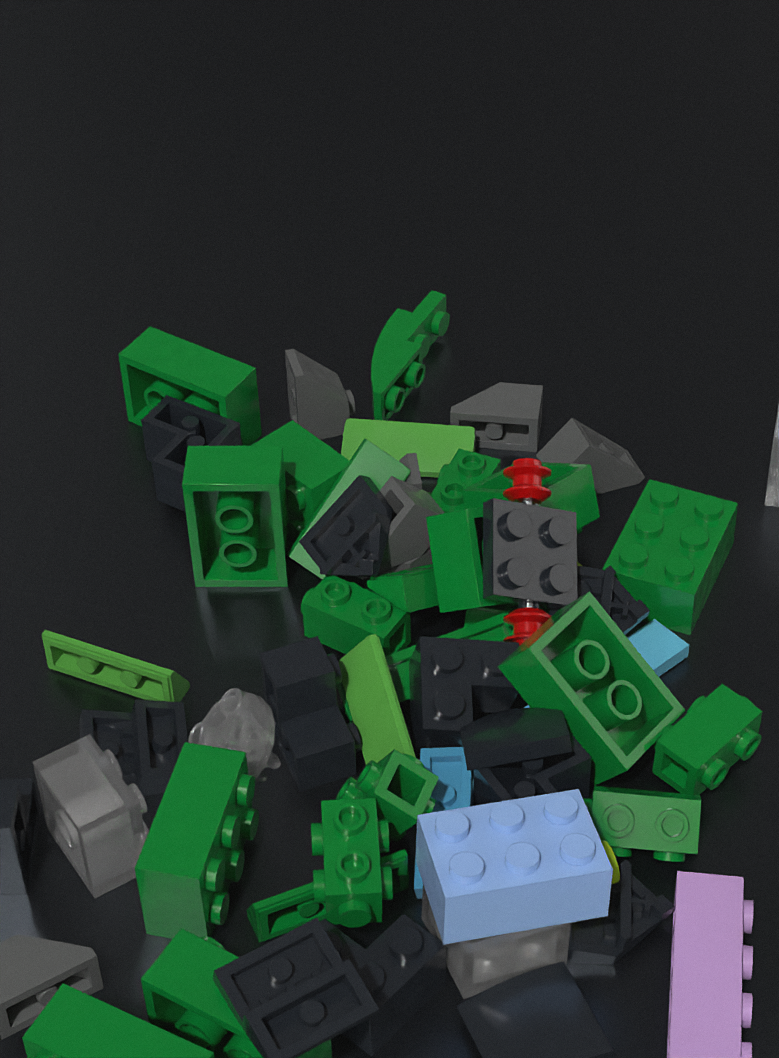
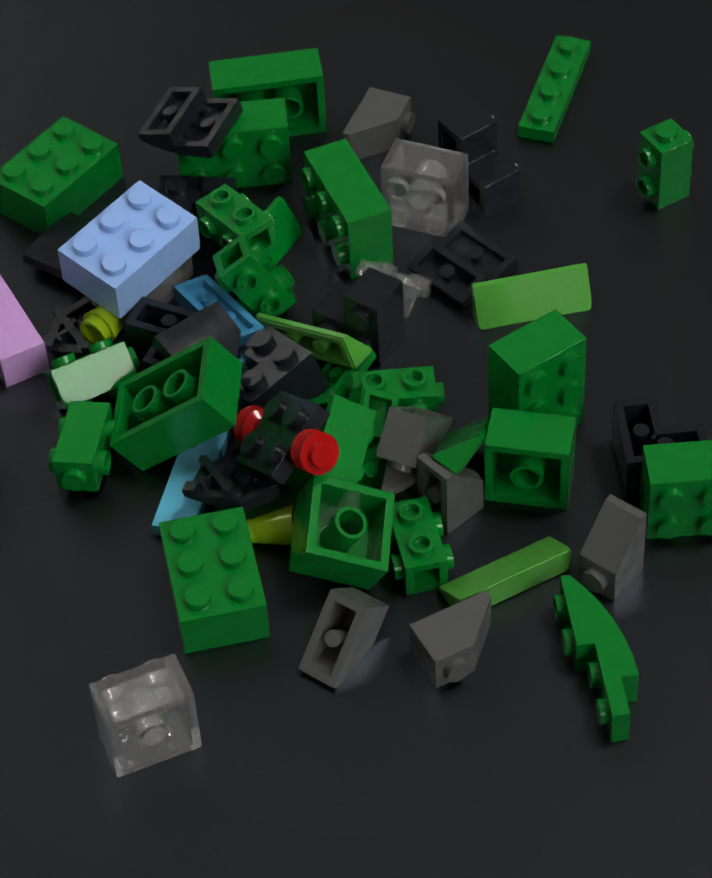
camera: 145 degrees right, 5 degrees up
black slope [299,475,393,577] -> none

